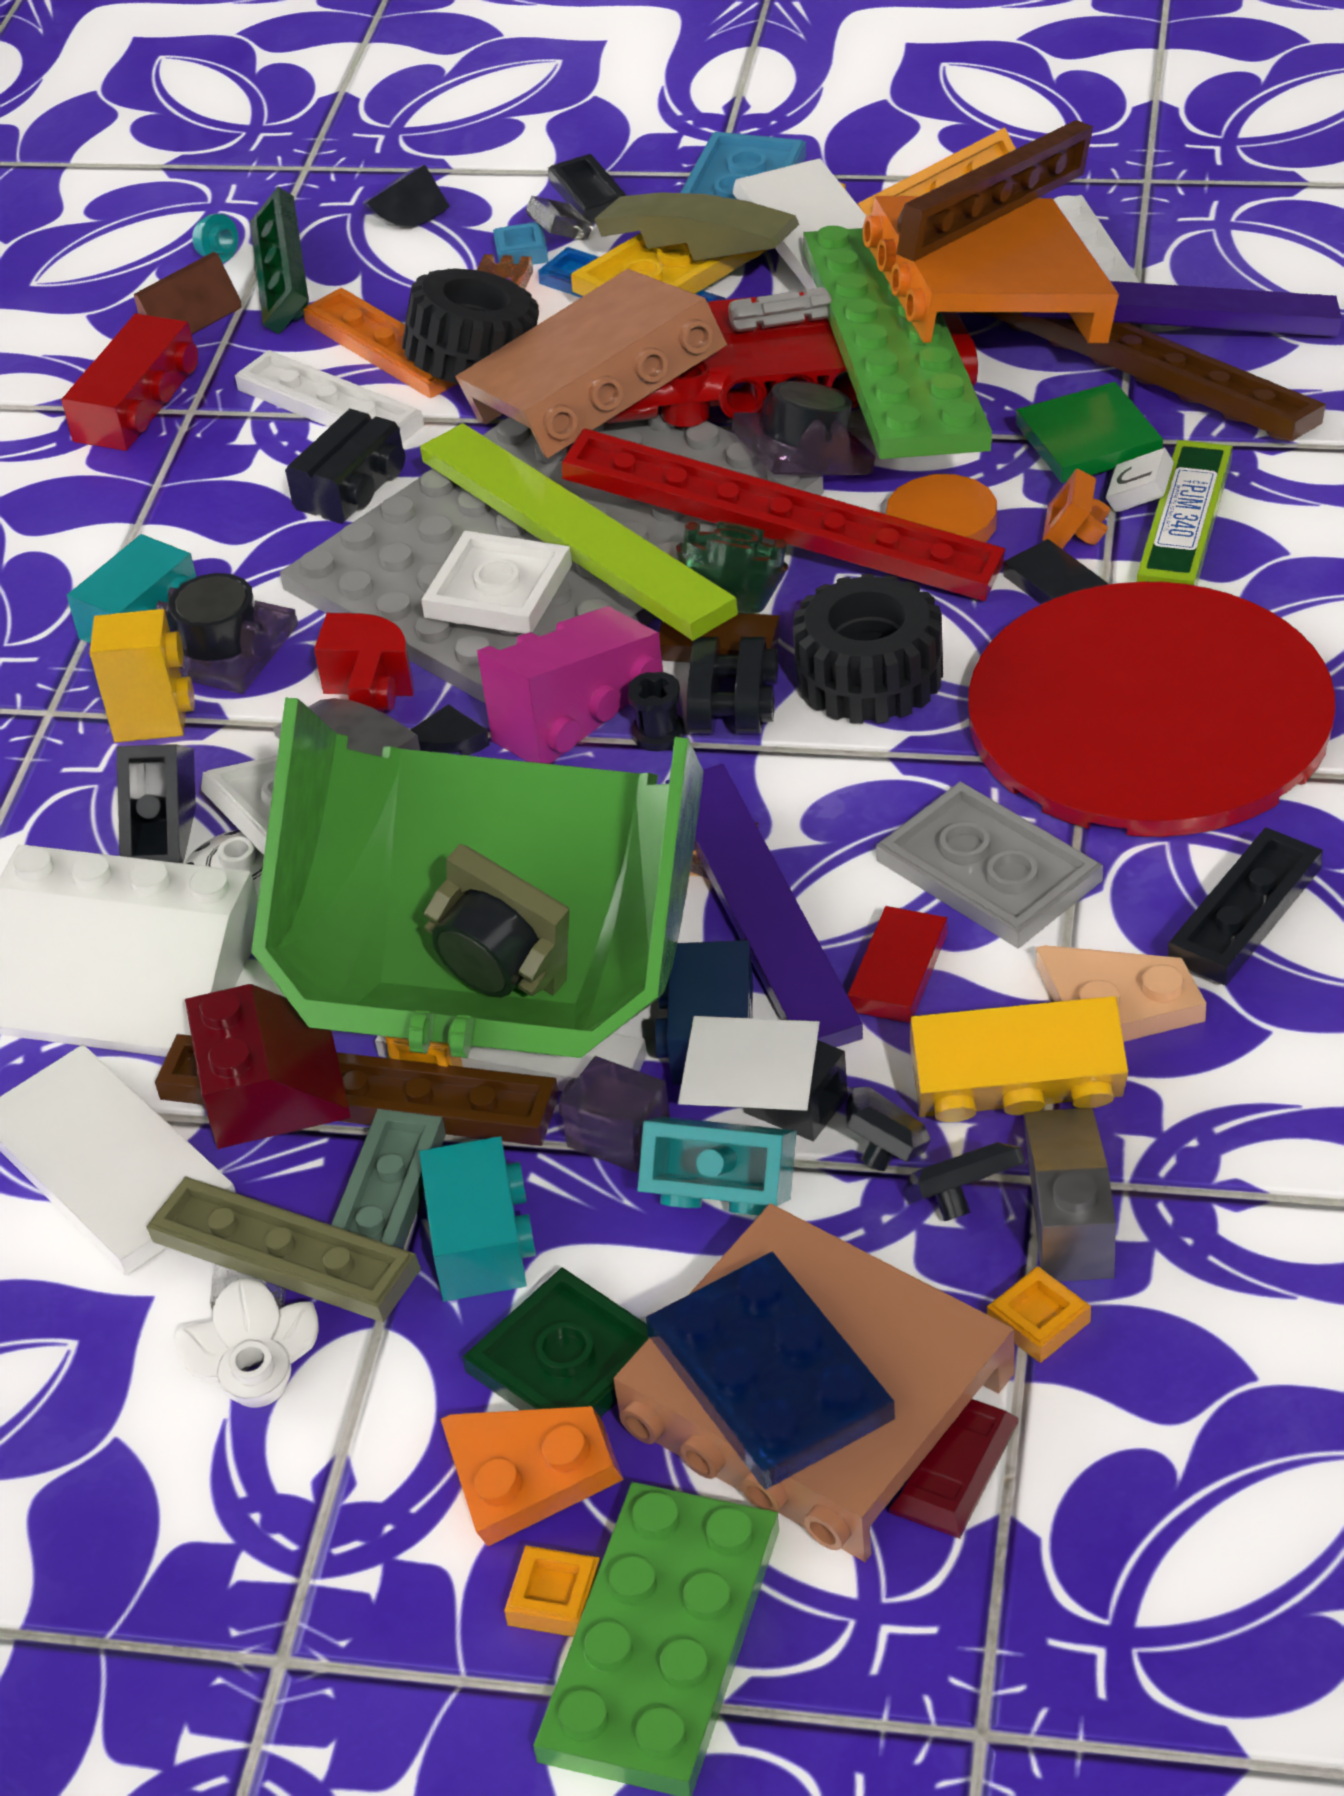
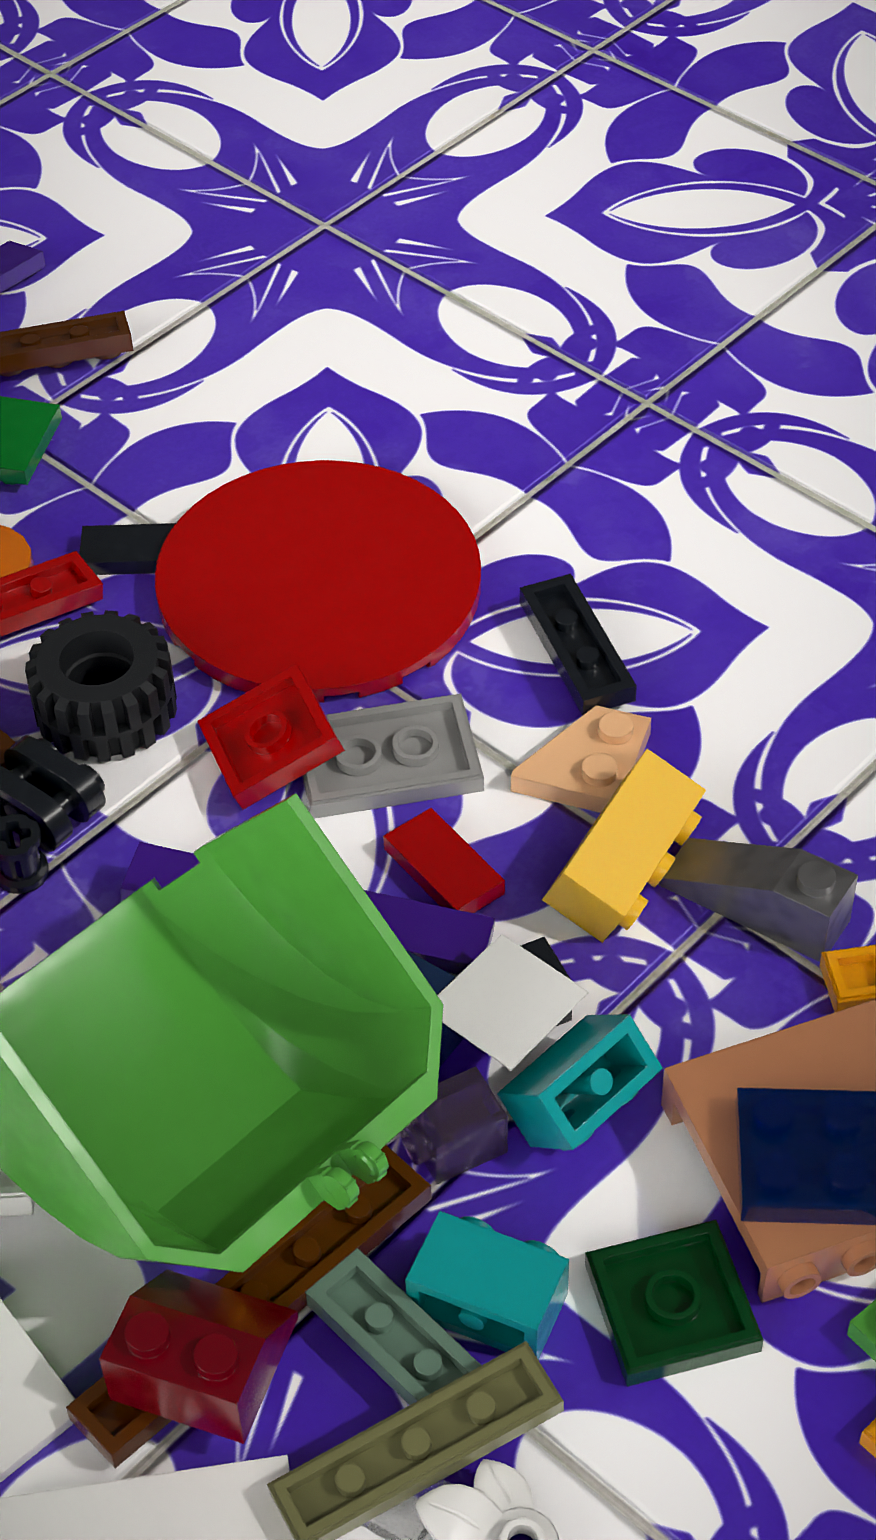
camera: 60 degrees left, 5 degrees up
piece [424,843,569,998] -> none
orange wing [441,1406,624,1546] -> none
black piece [846,1087,931,1171] -> none
black piece [903,1142,1025,1222] -> none
orange tile [1042,468,1111,549] -> none
white tile [1106,448,1174,512] -> none
tile [1137,440,1233,586] -> none
none -> red plate [197,663,345,810]

